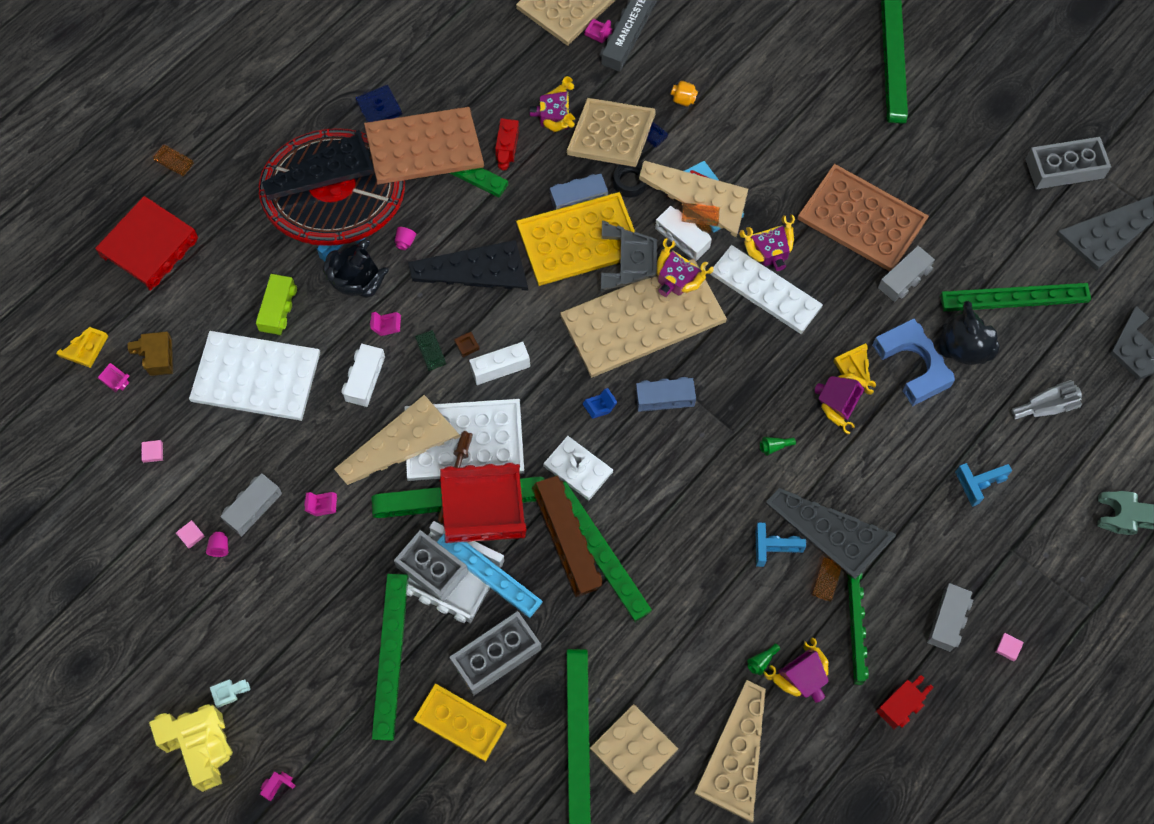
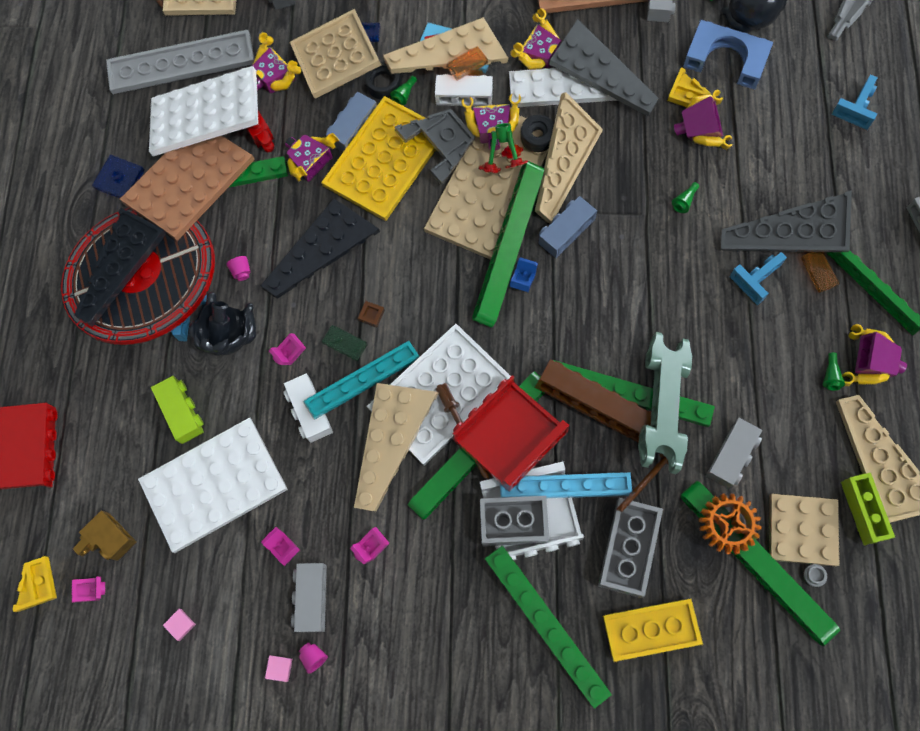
camera: 30 degrees left, 5 degrees up
white brick [469,342,530,385] -> none
white plate [543,436,613,500] -> none
none -> light grey plate [106,30,254,94]
none -> white plate [149,66,258,156]
none -> dark pink bracket [261,527,300,566]
none -> torso [285,133,340,182]
none -> teal tile [303,341,420,420]
none -> green cone [390,76,417,106]
none -> green beam [472,161,544,328]
none -> plant [478,123,528,173]
none -> black tyre [520,115,554,152]
none -> tan wing [535,92,603,223]
none -> dark grey wing [550,19,659,116]
none -> reddish brown piece [616,453,668,512]
none -> sand green piece [638,332,692,474]
none -> orange gear [699,494,761,554]
none -> light grey brick [706,418,762,489]
none -> light grey plate [804,564,827,587]
none -> lime brick [841,472,895,546]

